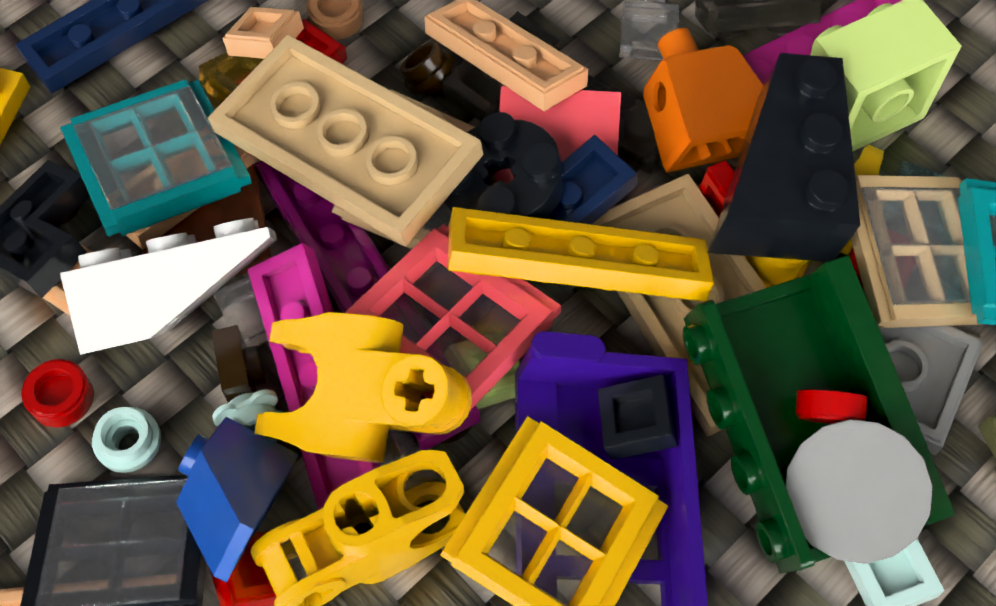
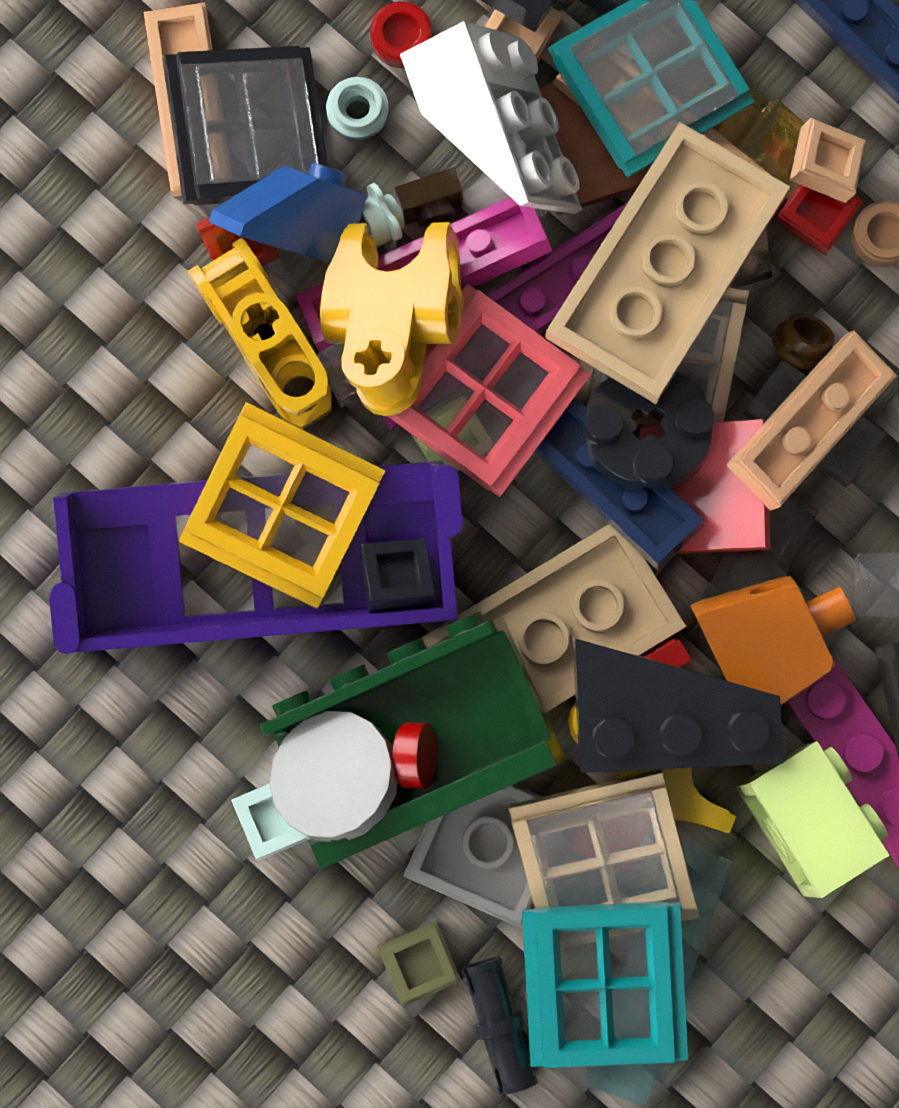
camera: 85 degrees right, 20 degrees up
yellow plate [448,207,714,302] -> none

